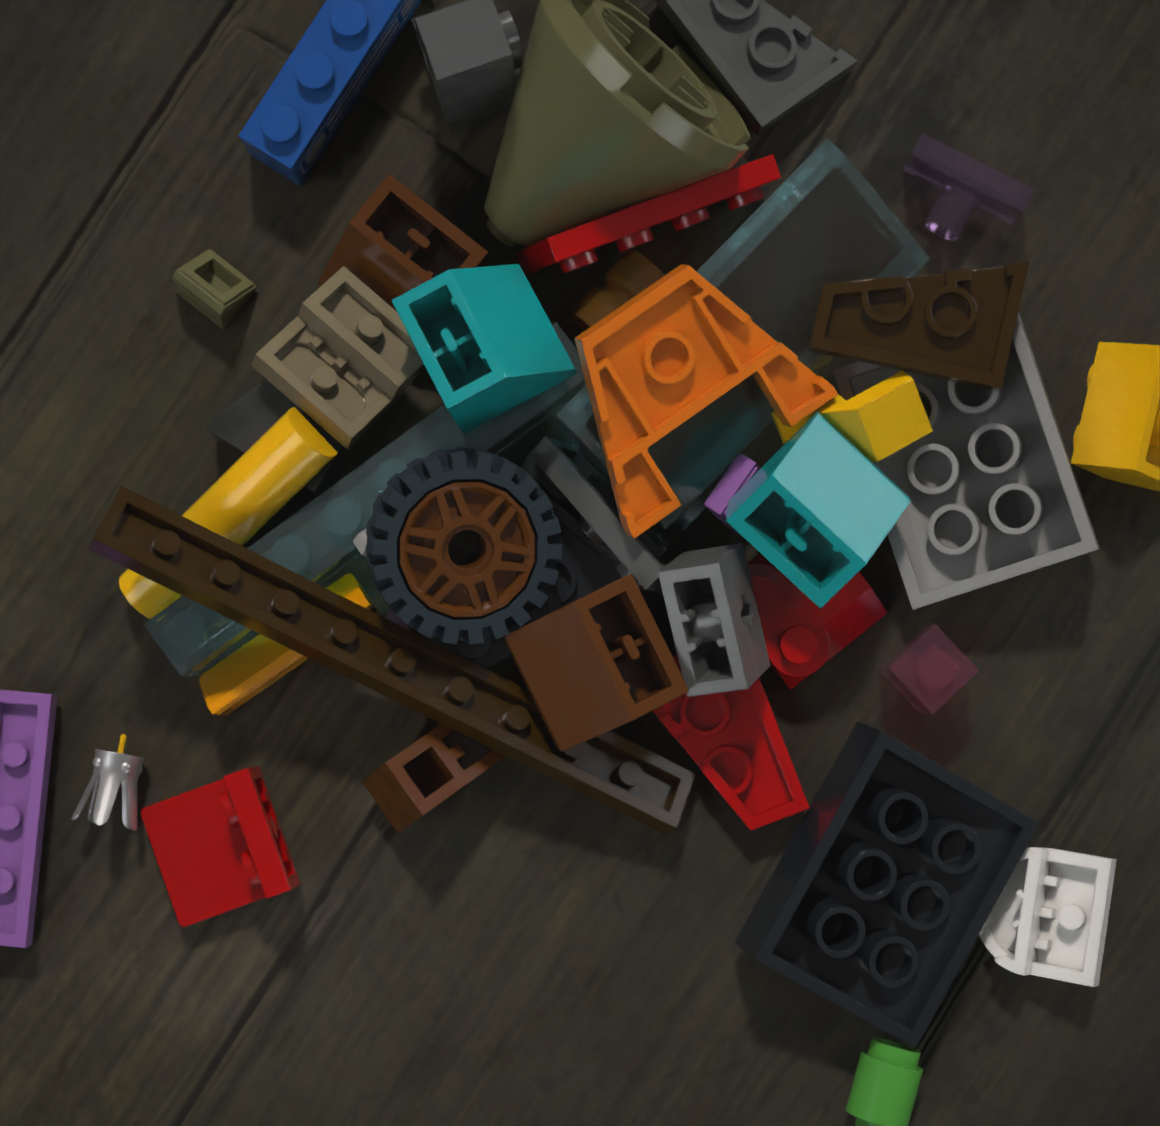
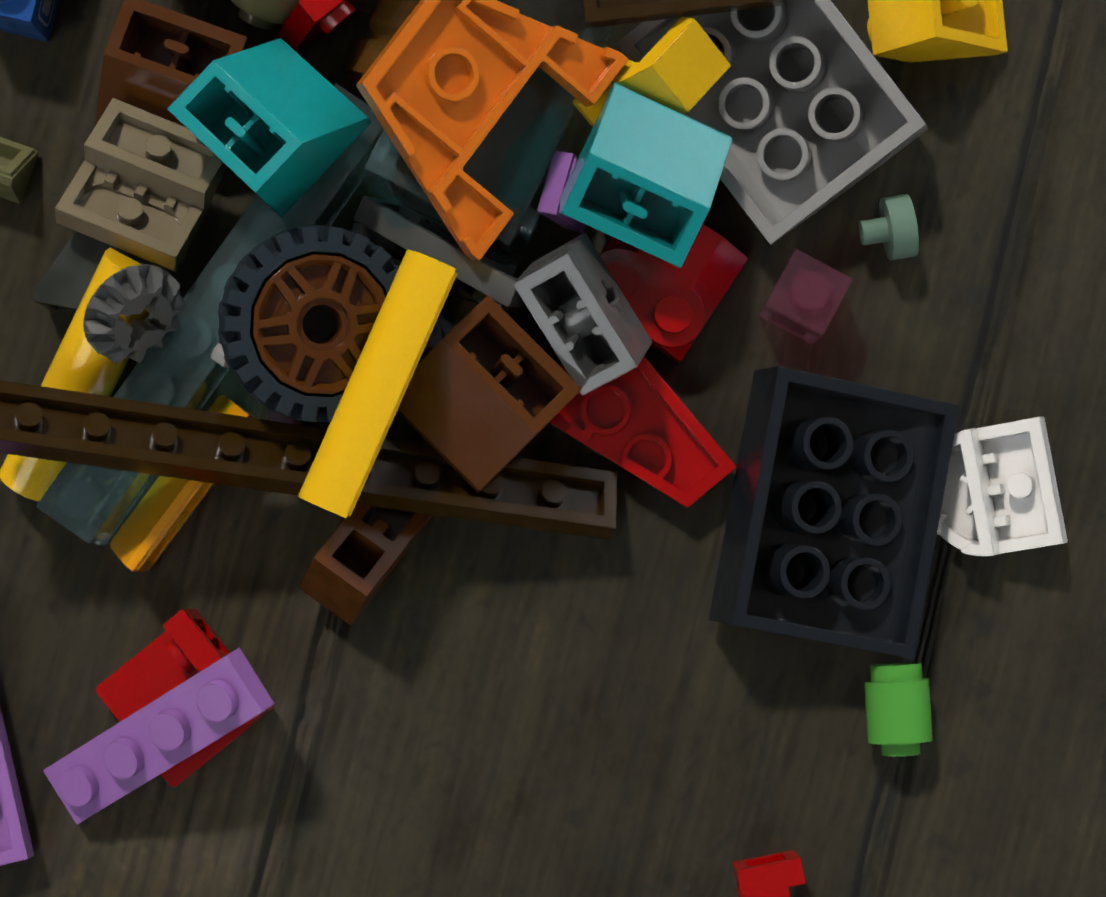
camera: 25 degrees left, 0 degrees up
flat silver piece [71,734,145,831] -> none
none -> medium lavender plate [43,647,275,824]
none -> dark grey gear [83,264,187,365]
none -> yellow brick [298,249,458,518]
none -> sand green tile [858,194,919,260]

